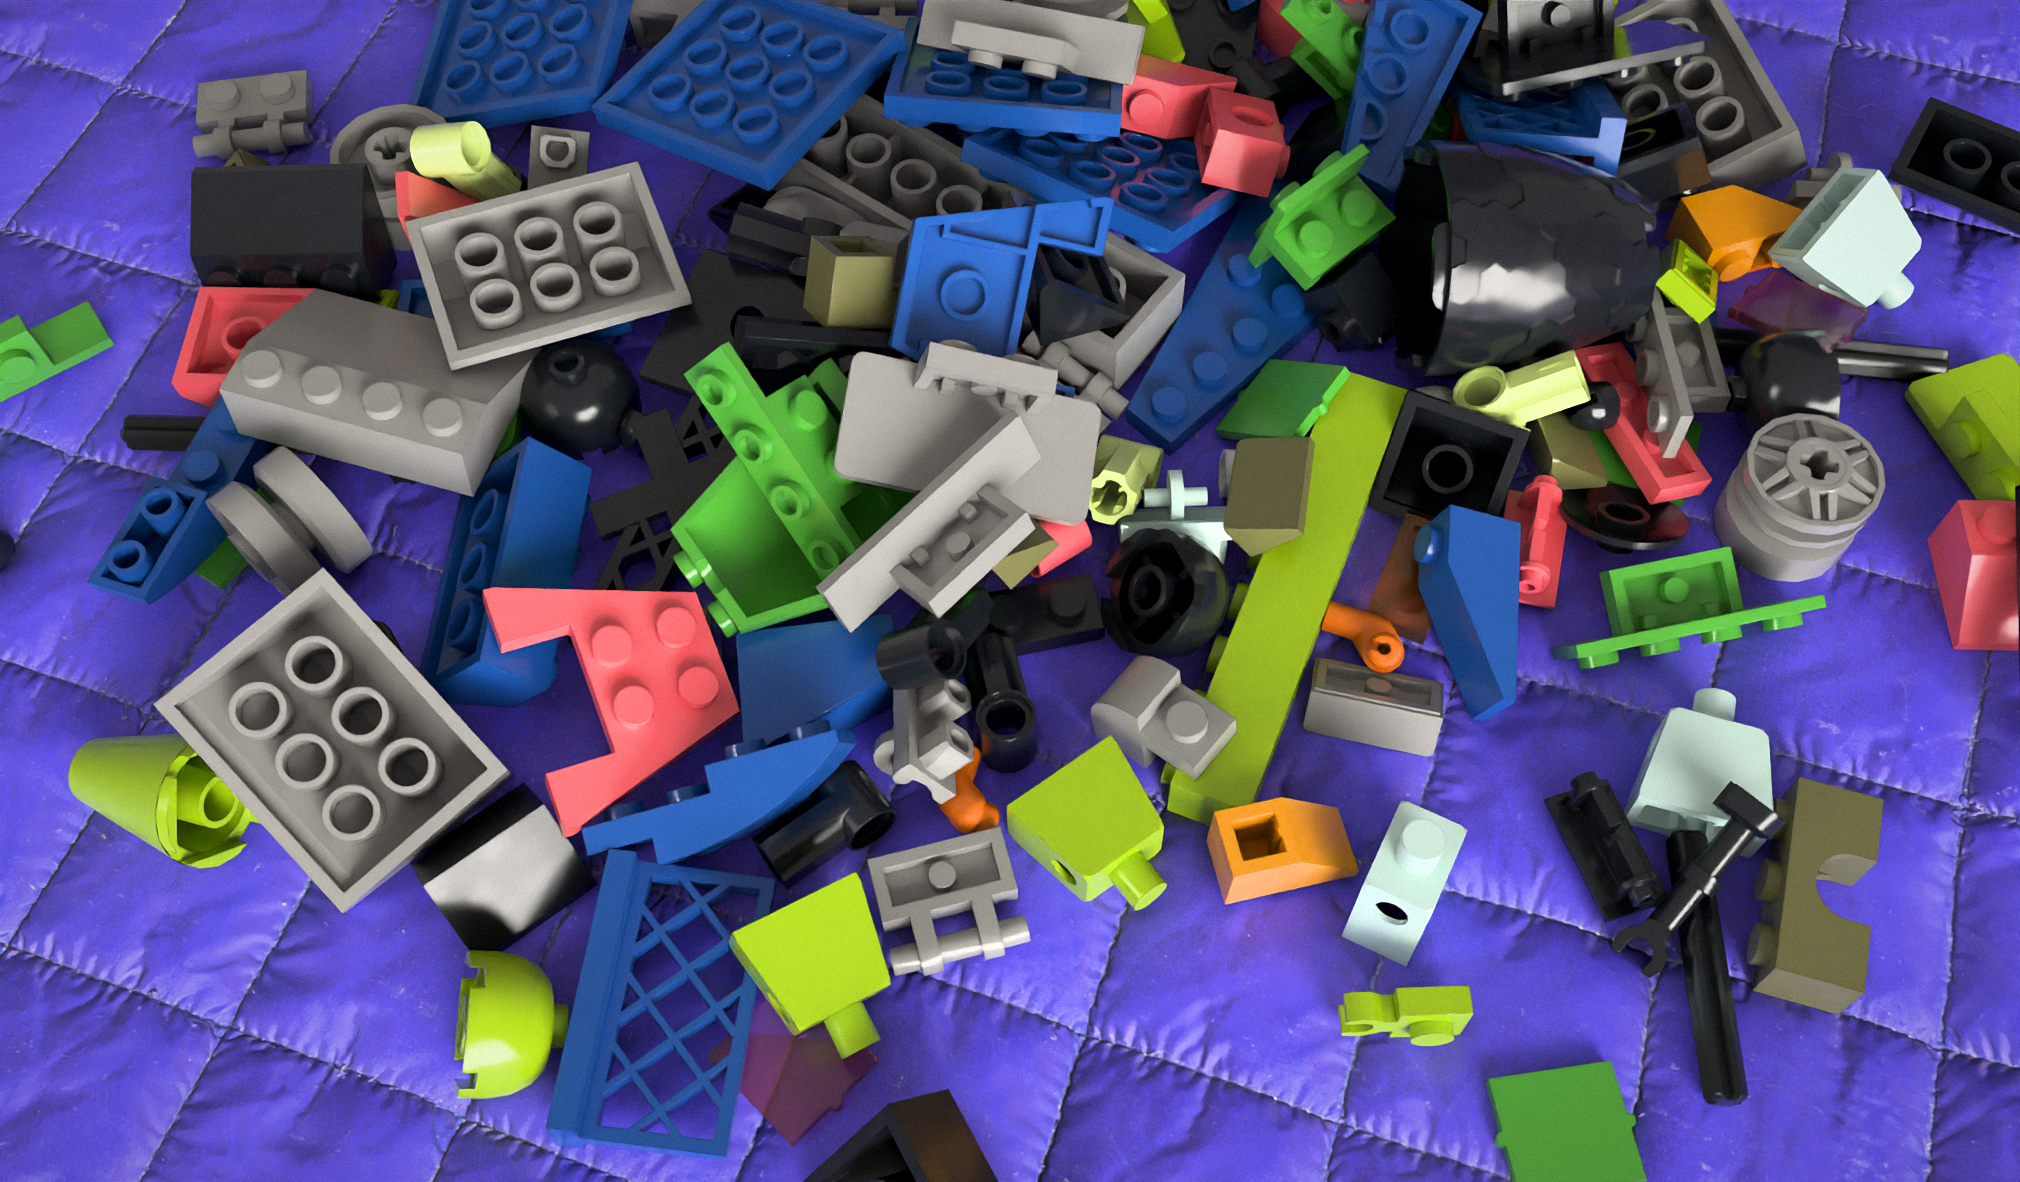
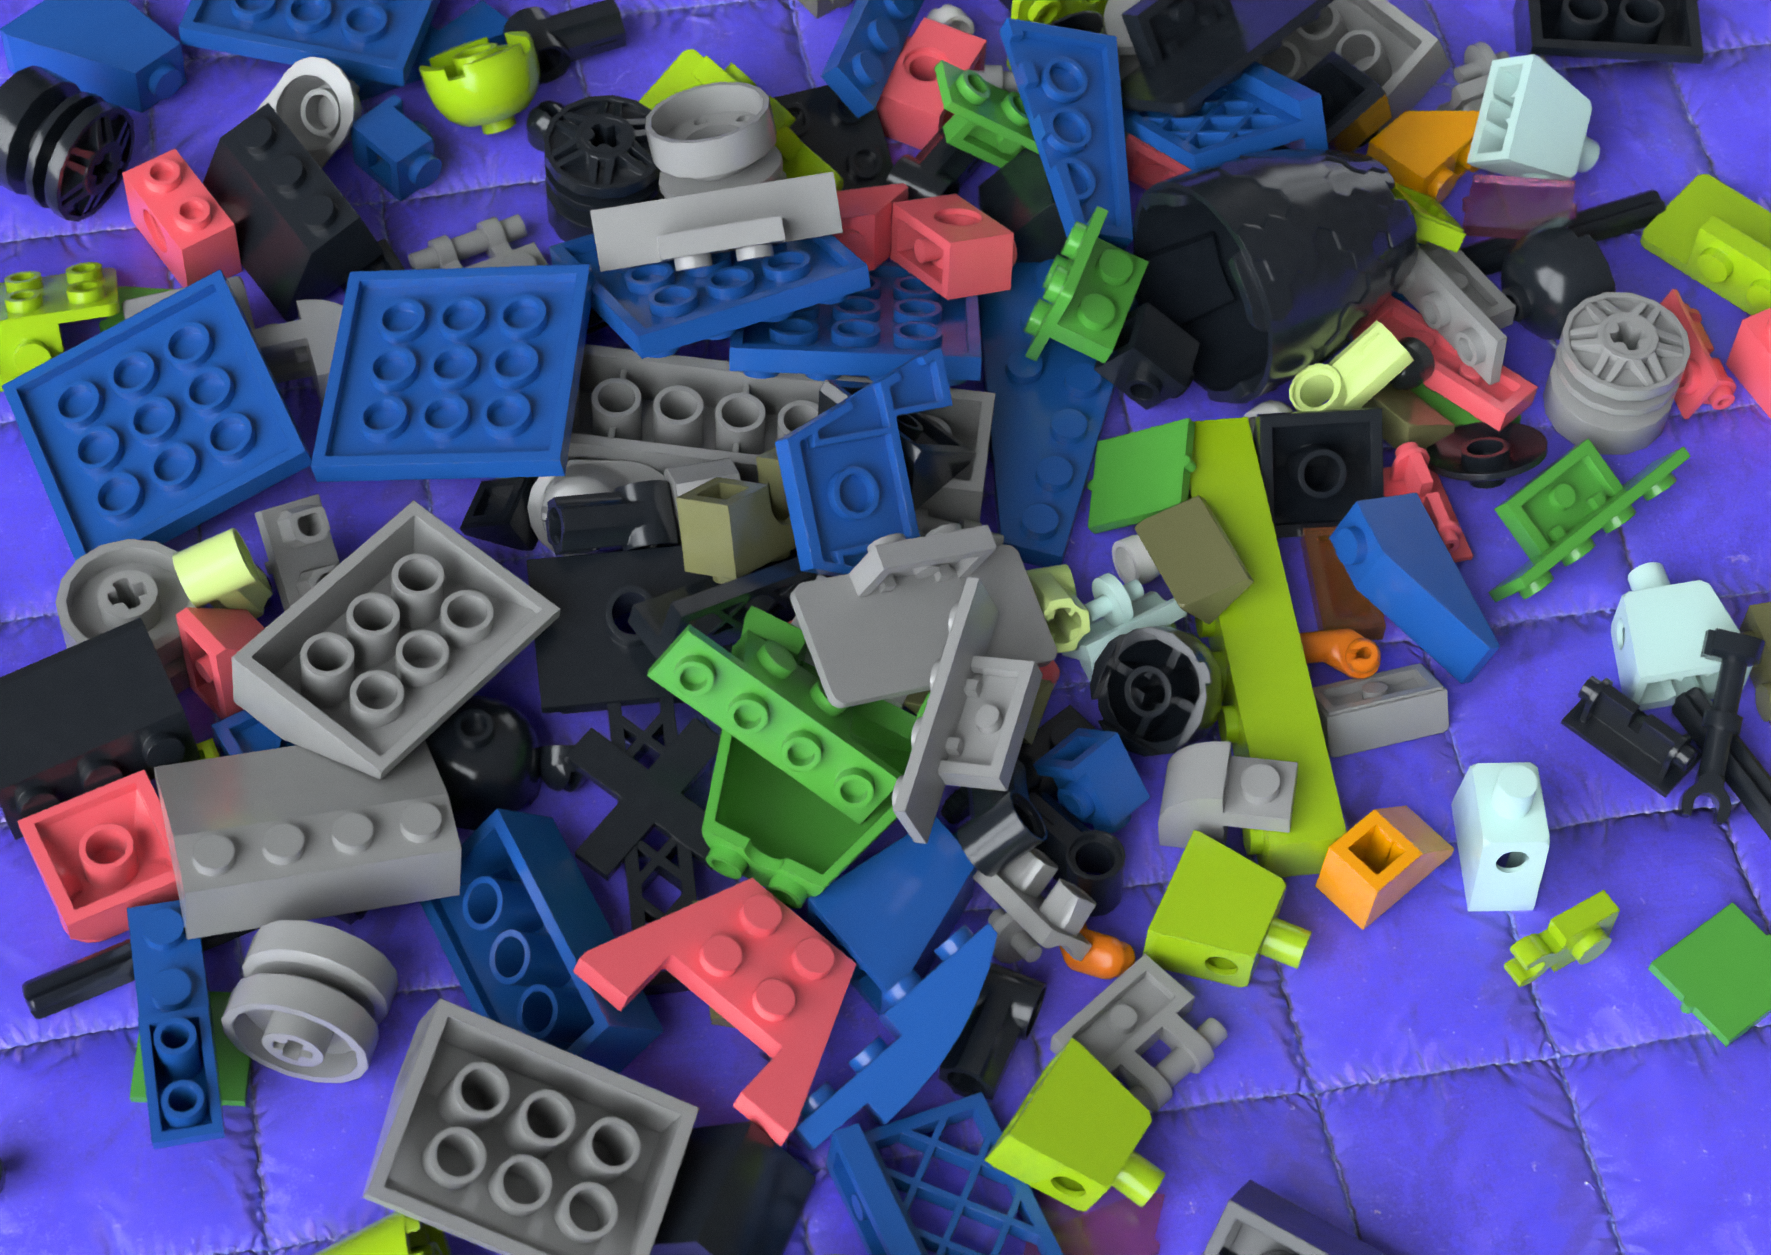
camera: 35 degrees left, 5 degrees down
none -> blue brick [1033,728,1150,834]
none -> coral hinge [1660,289,1736,419]

